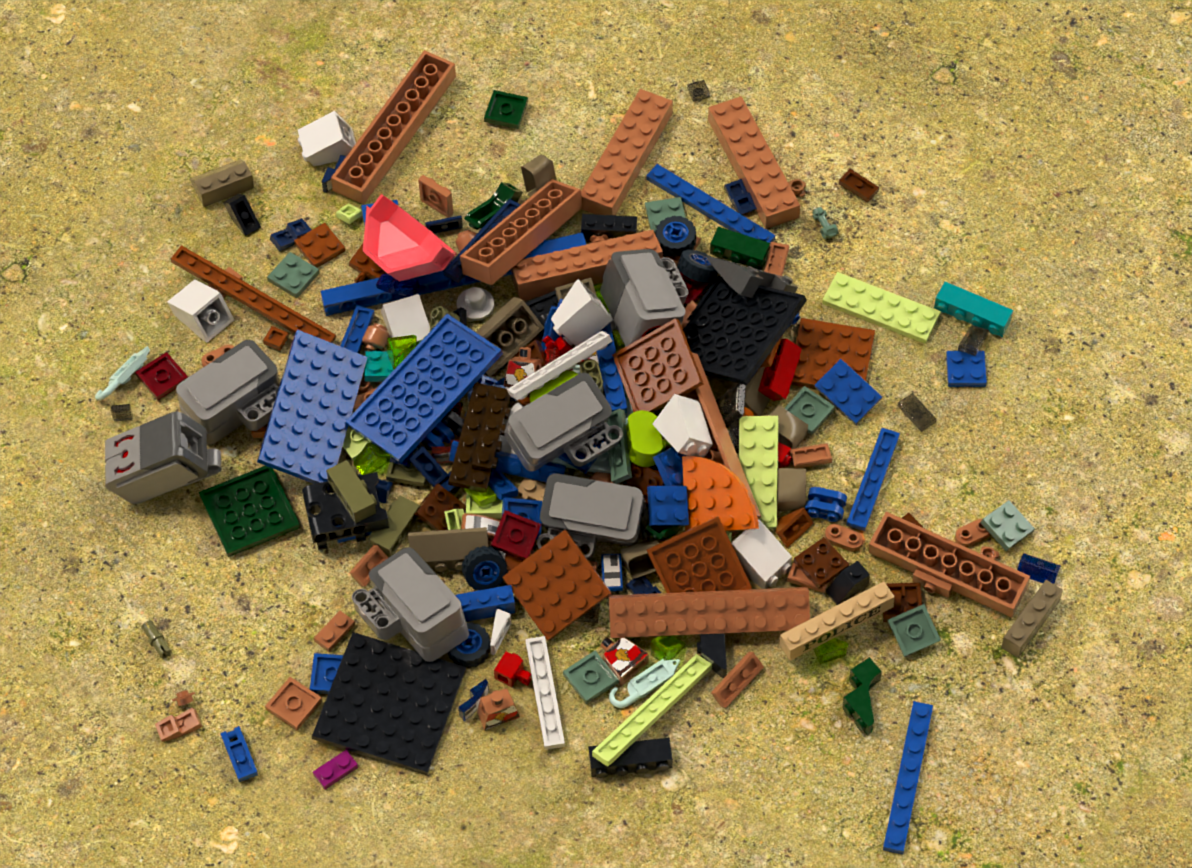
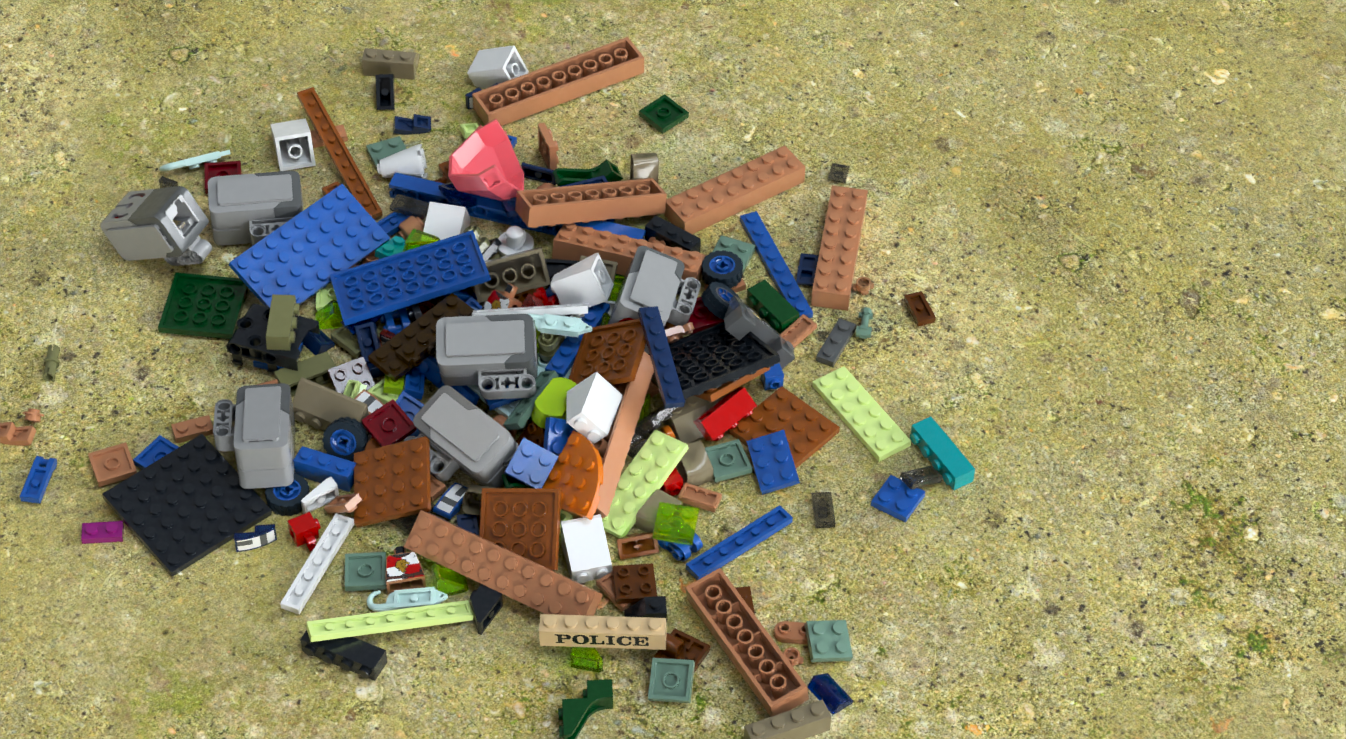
camera: 30 degrees right, 10 degrees down
dark orange plate [294,223,345,268] -> none
nougat torso [477,689,520,731] -> none
nougat plate [711,652,764,708] -> none
nougat plate [825,524,863,552] -> none
nougat plate [913,569,952,598] -> none
none -> nougat plate [324,493,362,514]
none -> white cone [377,144,428,179]
none -> clear smoke plate [390,194,429,220]
none -> light aqua plate [528,313,592,337]
none -> dark blue plate [638,306,685,409]
none -> clear neon green plate [653,502,699,545]
none -> dark grey plate [816,318,856,367]

